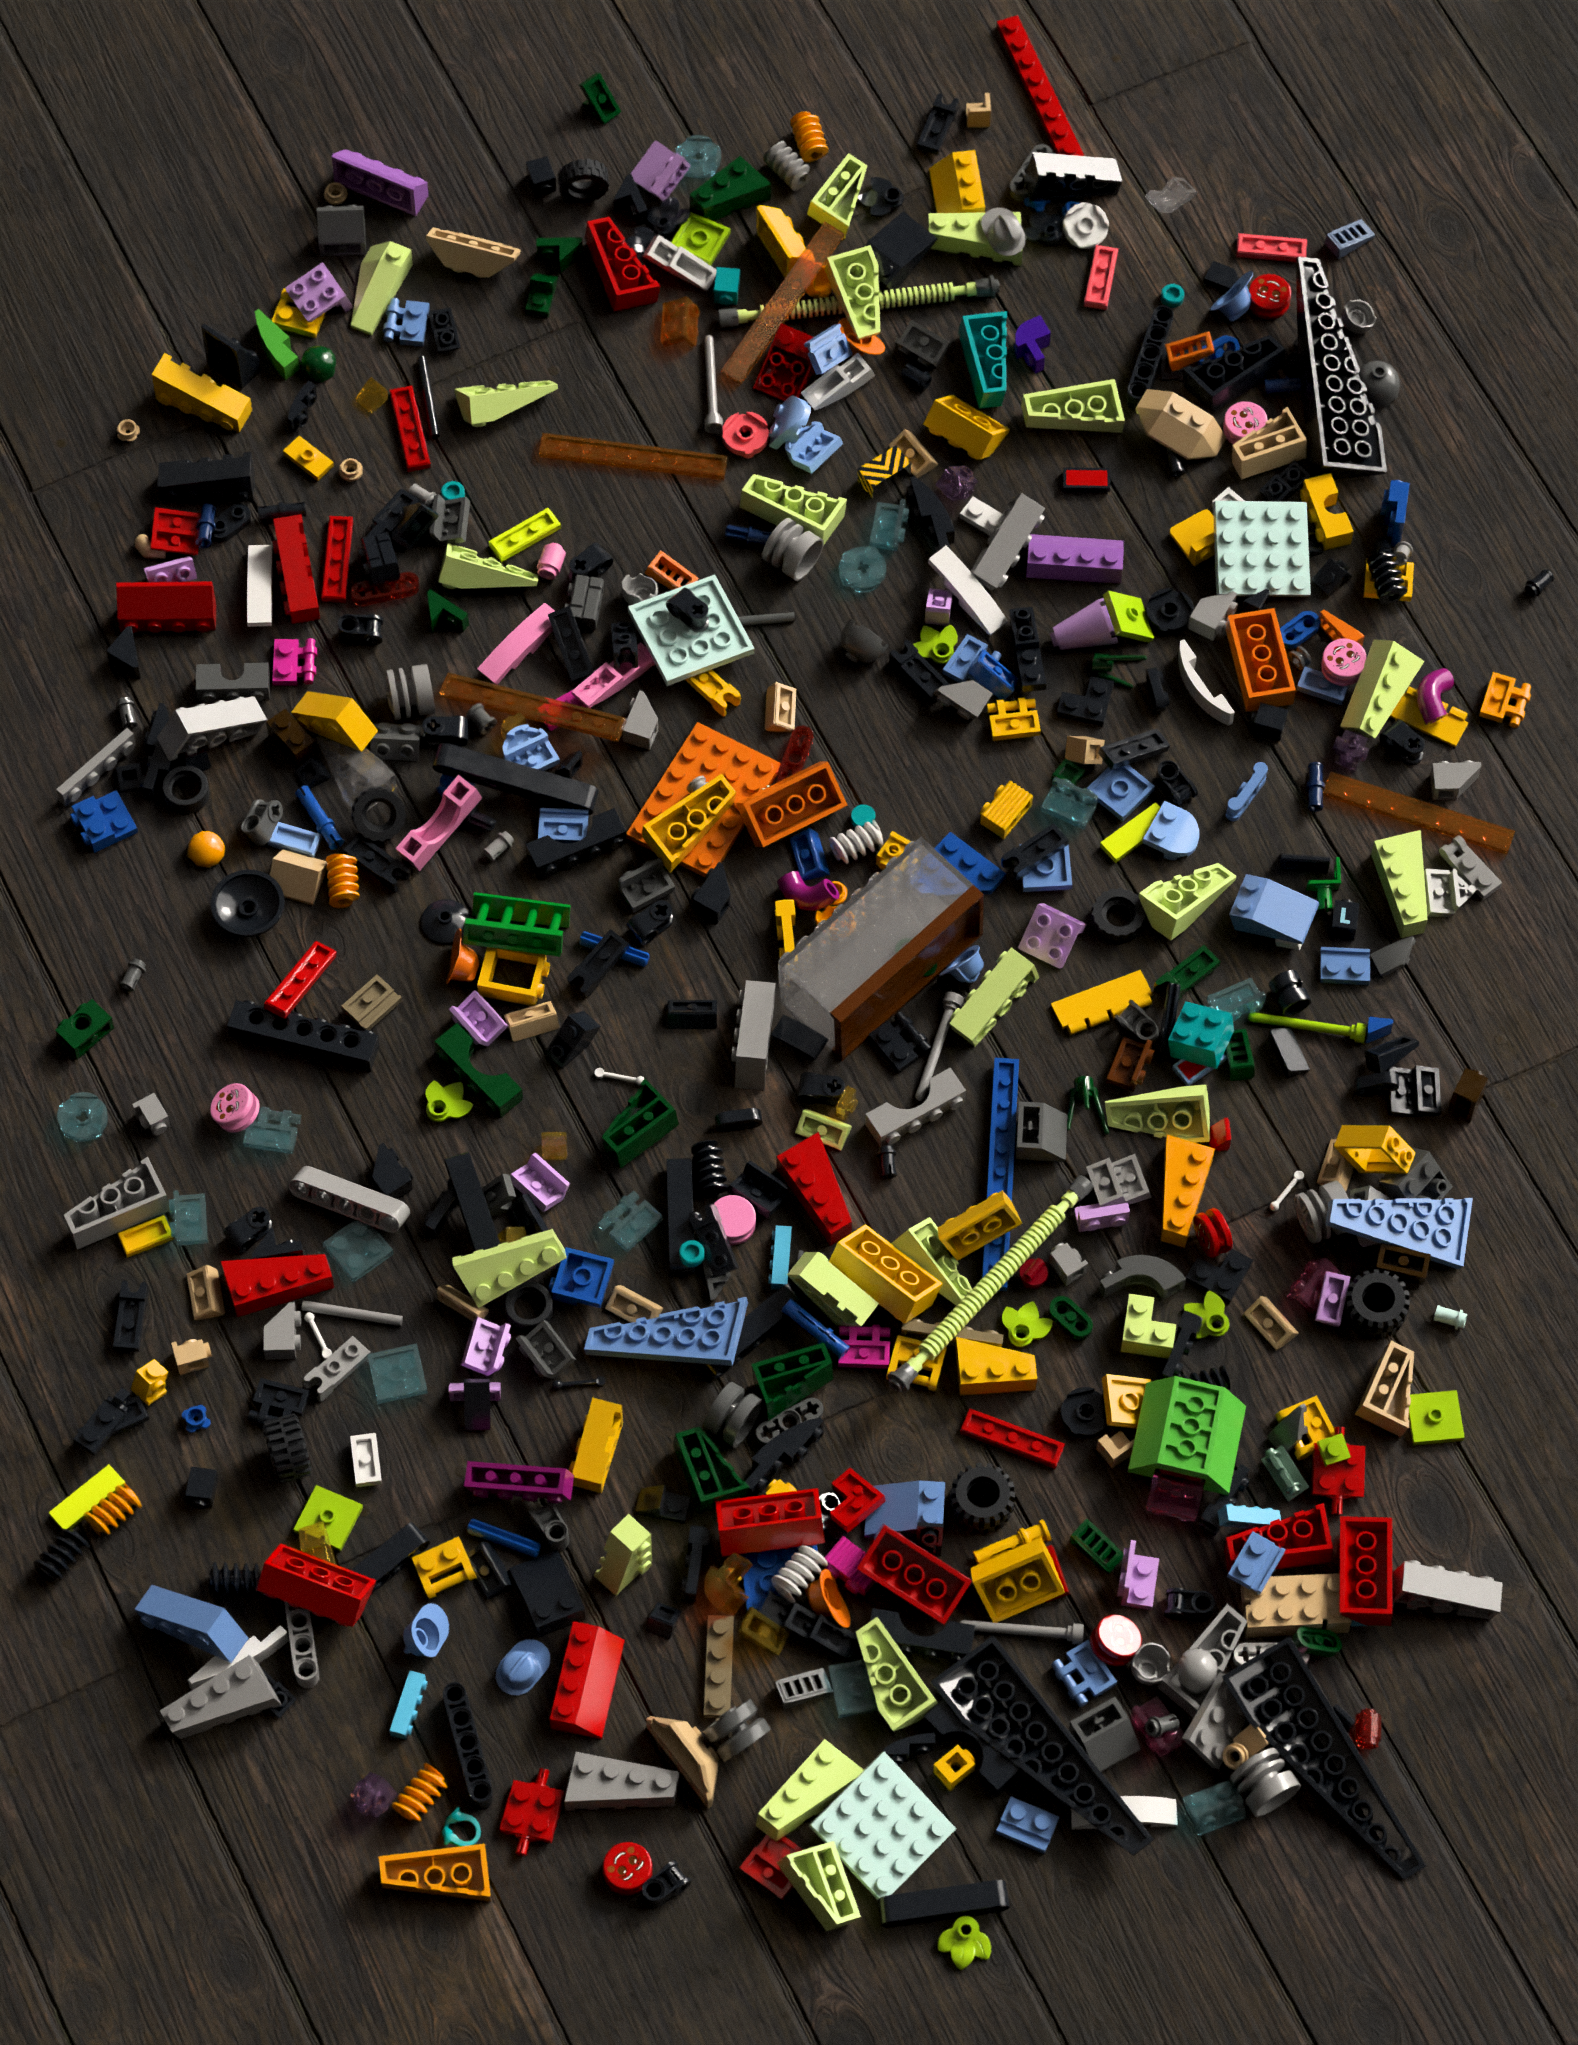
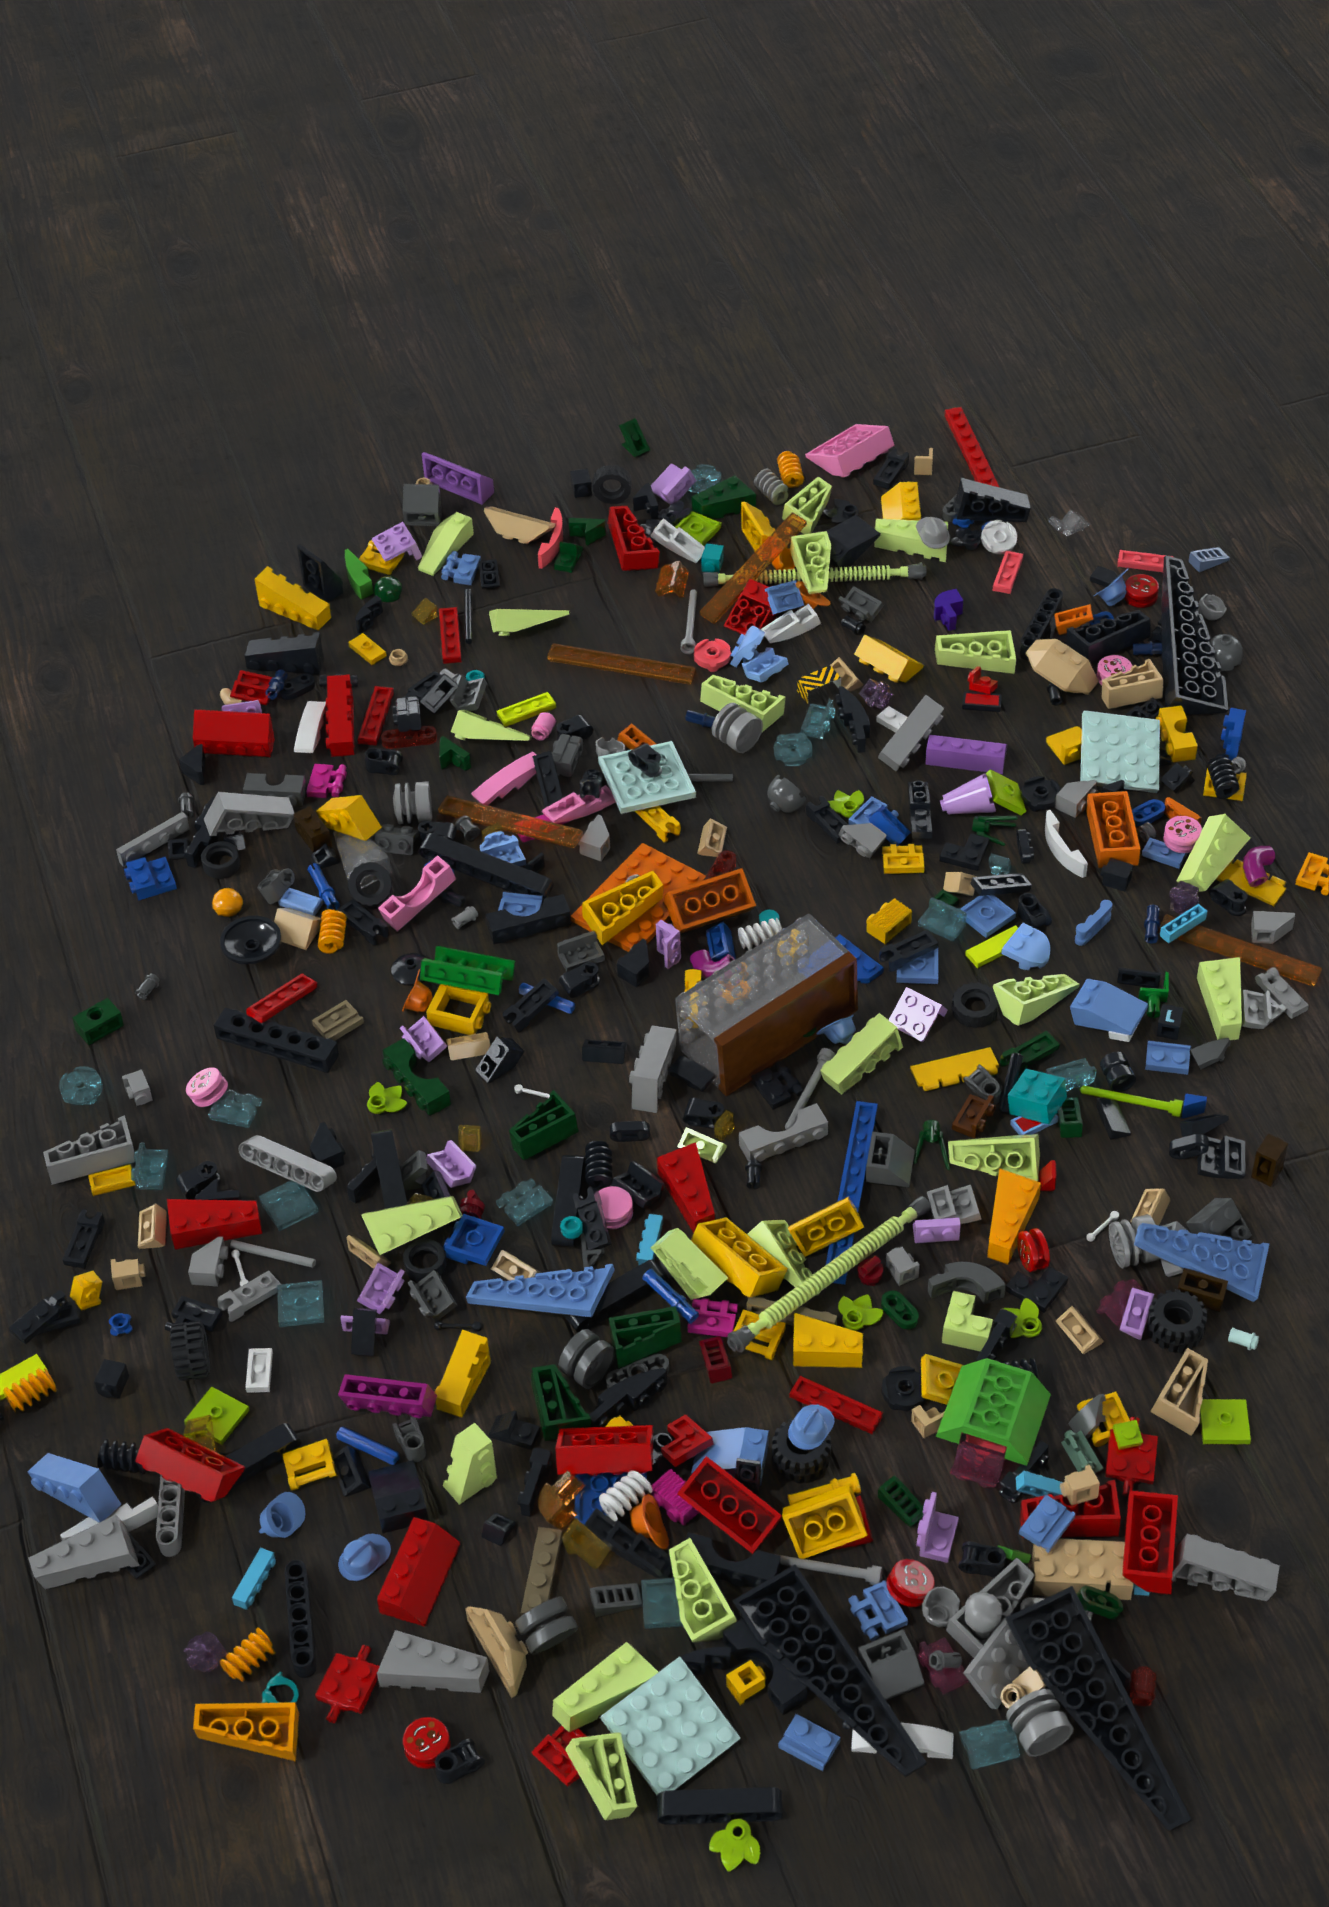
camera: 10 degrees right, 15 degrees down
tan plate [117,419,140,442] -> none
lavender slope [925,588,953,626] -> none
white slope [928,546,1008,636] -> none
teal wedge [958,311,1007,409] -> none
teal tile [1161,284,1184,308] -> none
yellow window [1334,1125,1416,1174] -> none
none -> dark red piece [459,1190,485,1219]
none -> coral slope [538,507,563,568]
none -> lavender bracket [656,920,681,969]
none -> dark red slope [699,1336,732,1383]
none -> medium blue piece [788,1405,834,1450]
none -> bright pink slope [805,424,894,477]
none -> red bracket [968,666,998,694]
none -> clear light blue tile [988,853,1011,876]
none -> bright green tile [998,1545,1031,1563]
none -> tan brick [1060,1465,1100,1505]
none -> medium azure piece [1160,904,1207,943]

